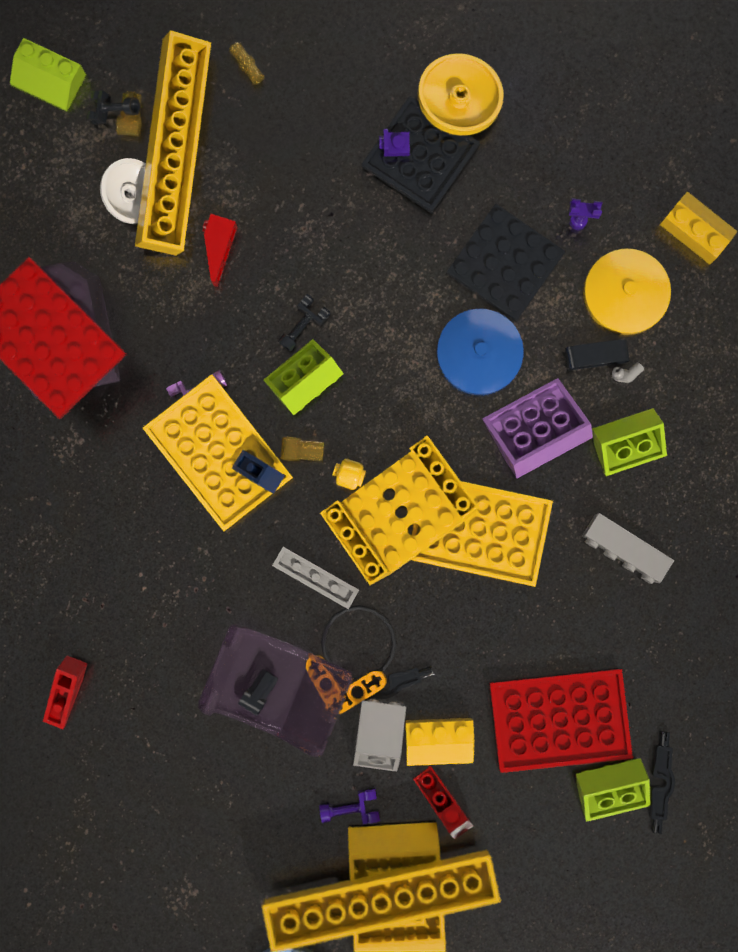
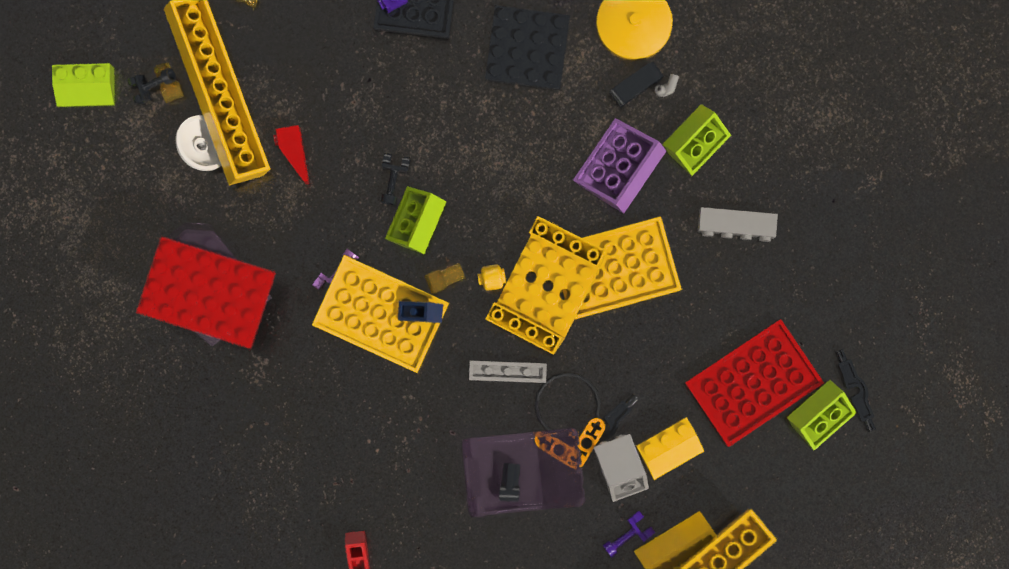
camera: 30 degrees left, 0 degrees up
red slope [413,766,473,839] -> none
blue dish [437,309,523,395] -> none

